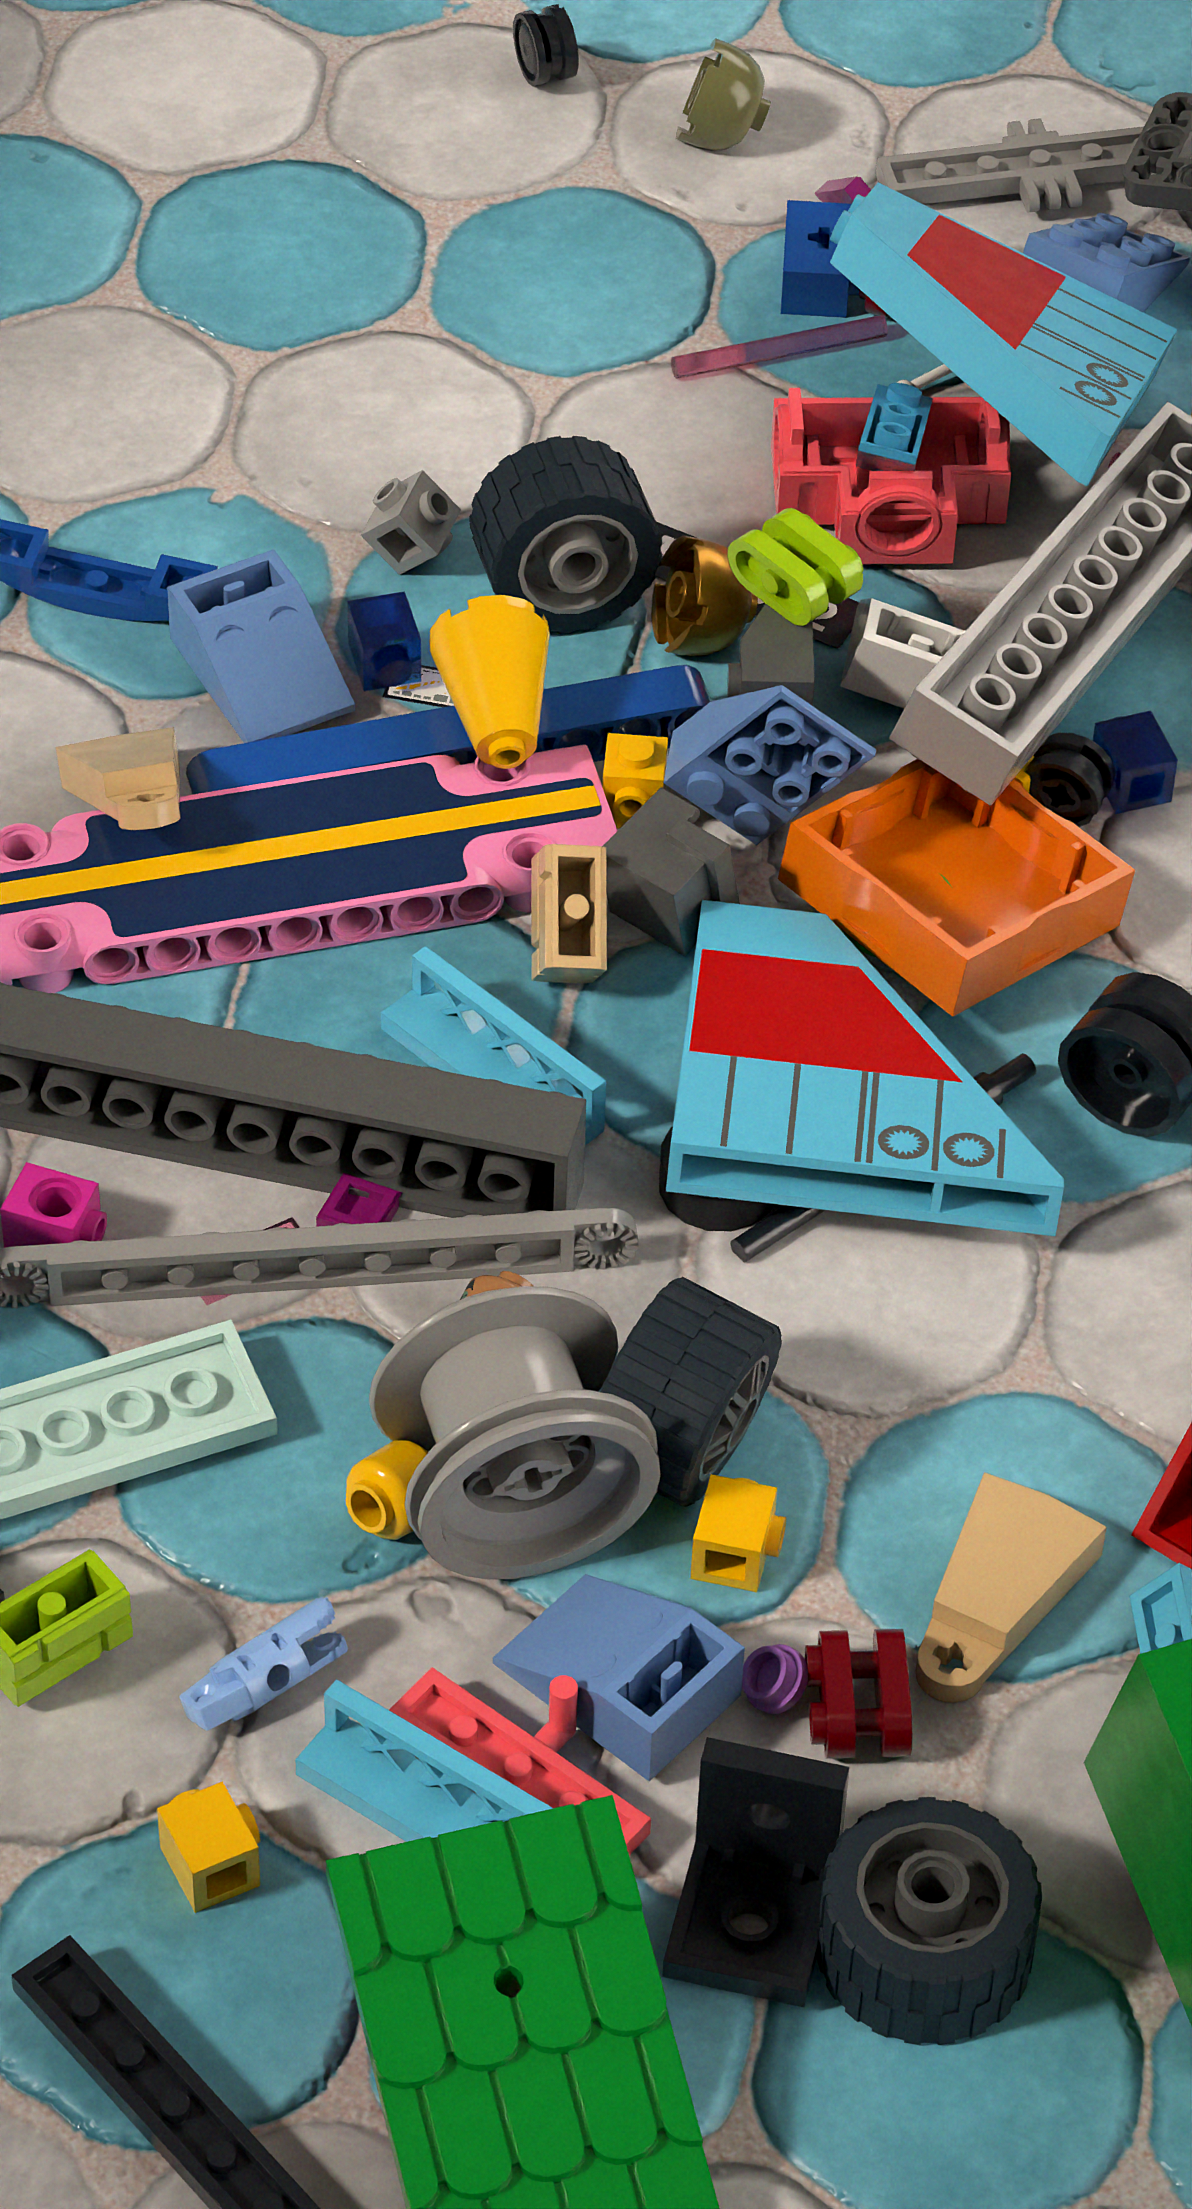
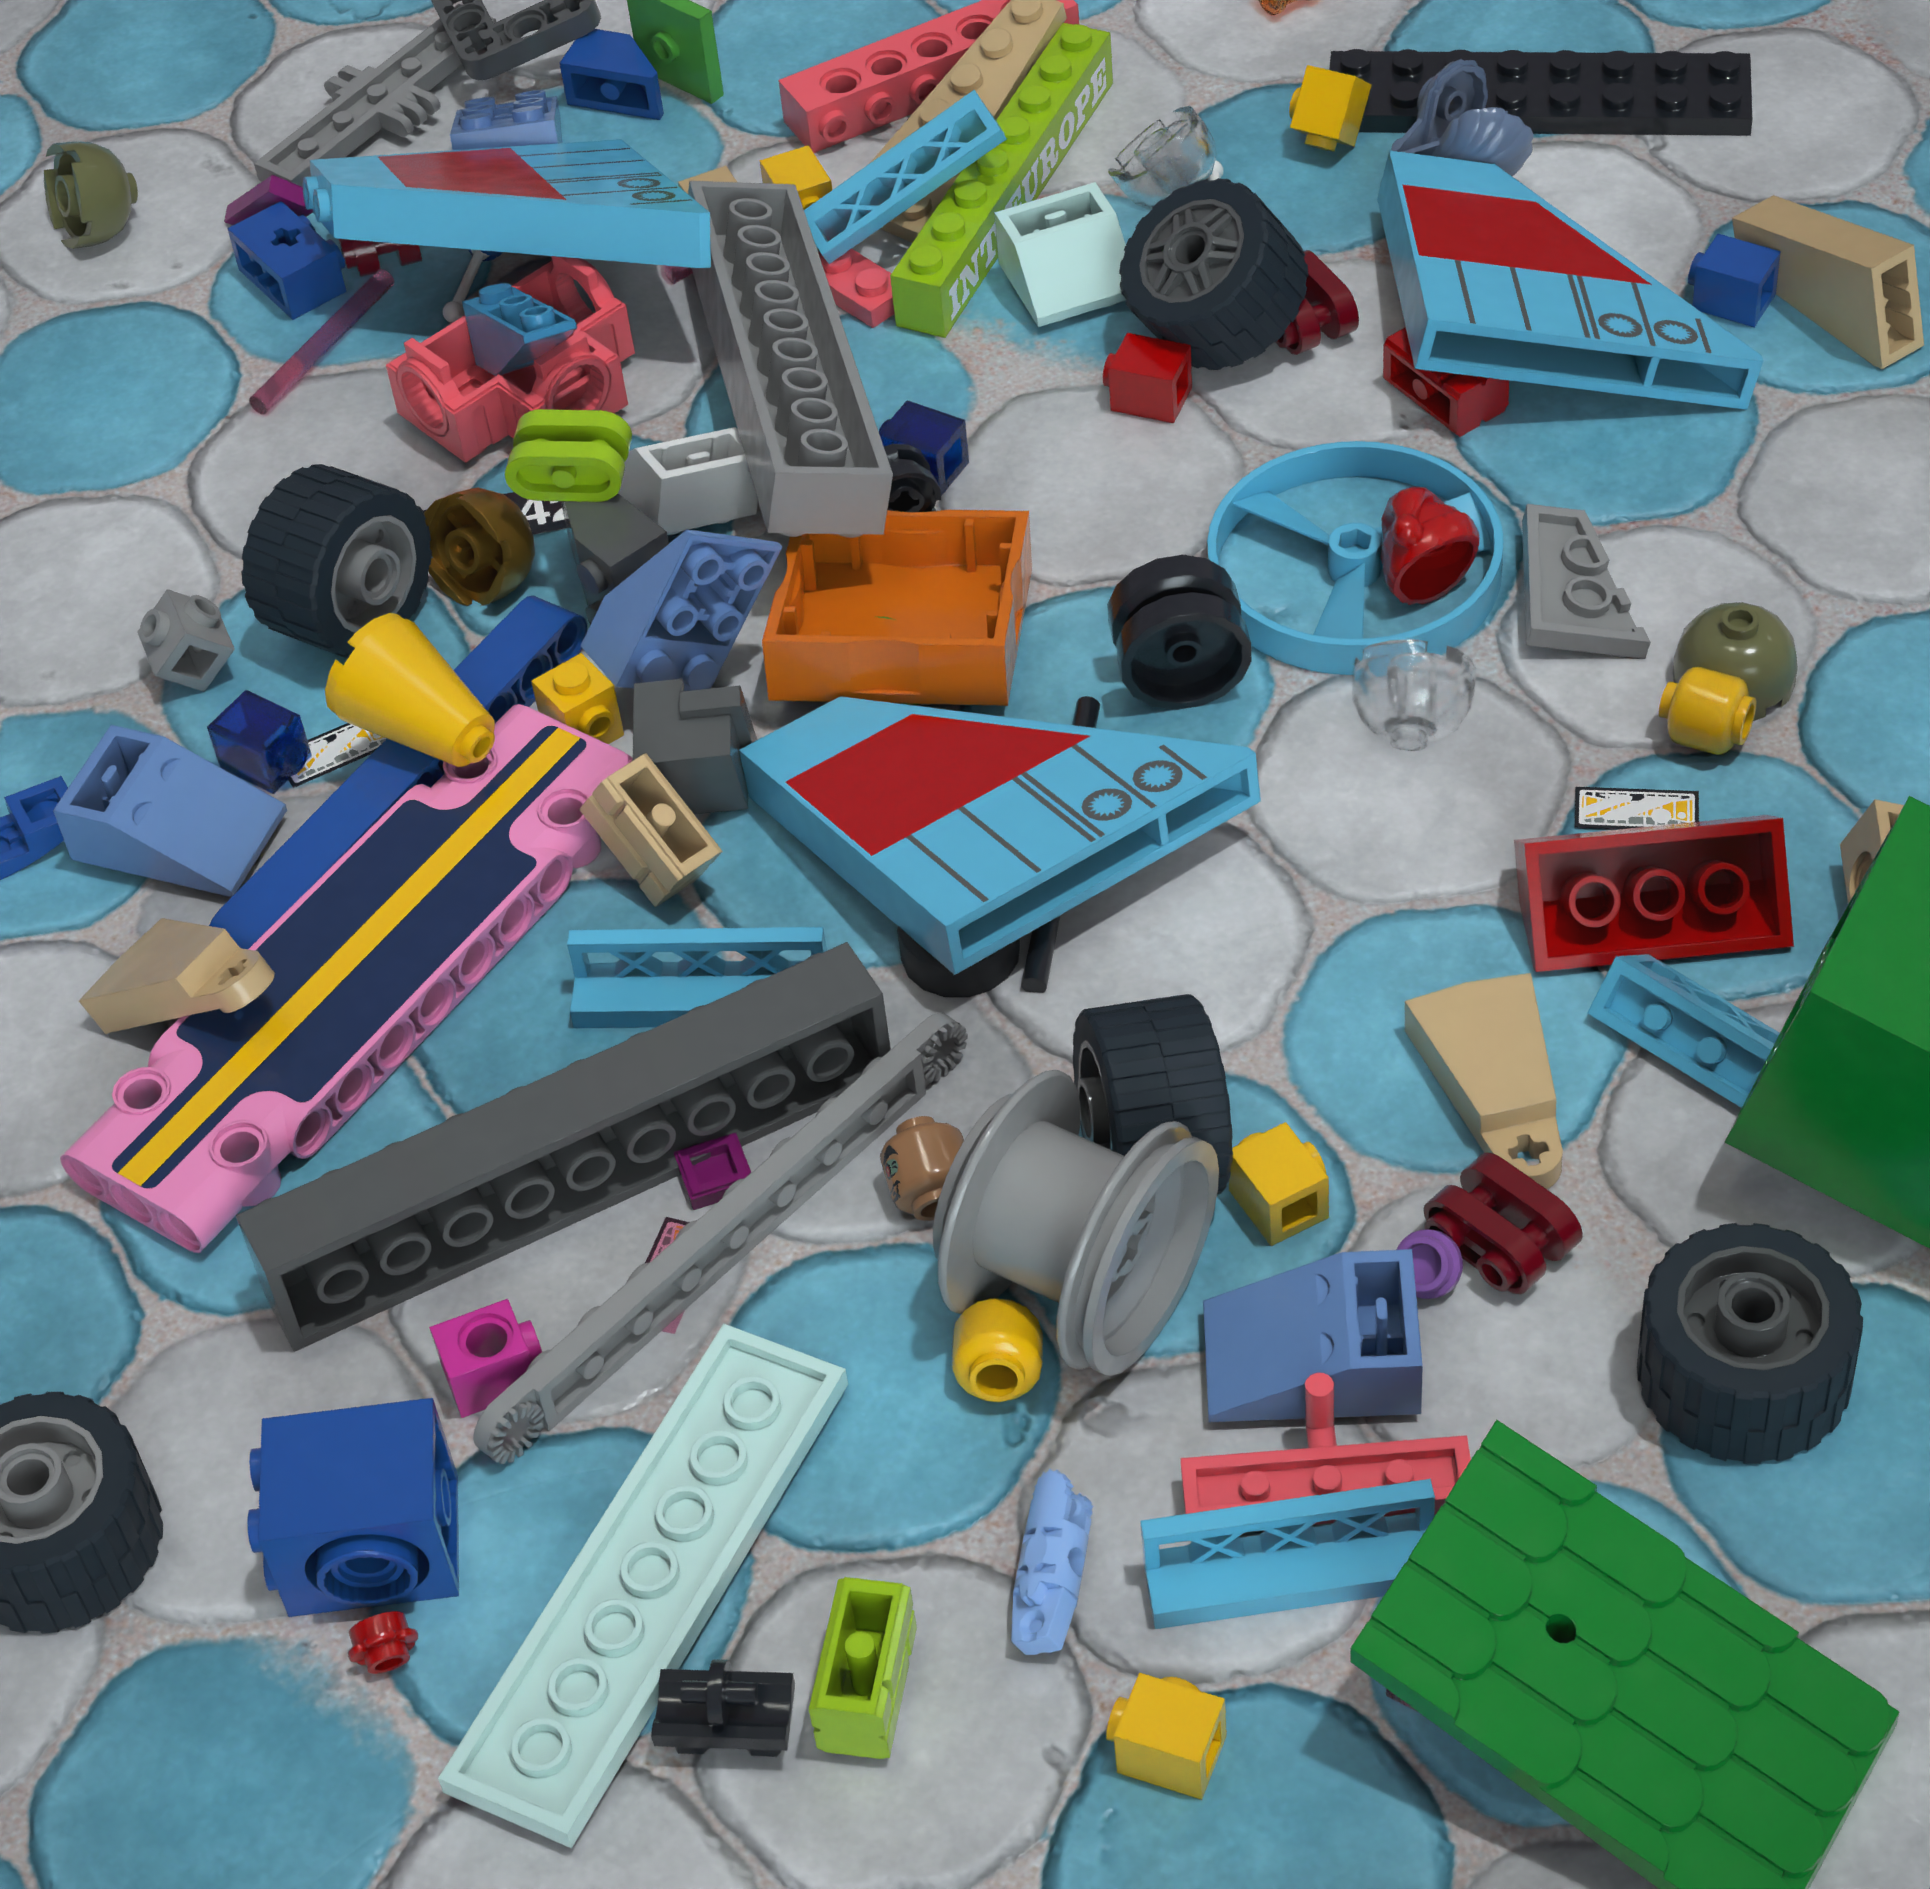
camera: 35 degrees left, 0 degrees up
black bracket [662,1737,850,2007] -> none

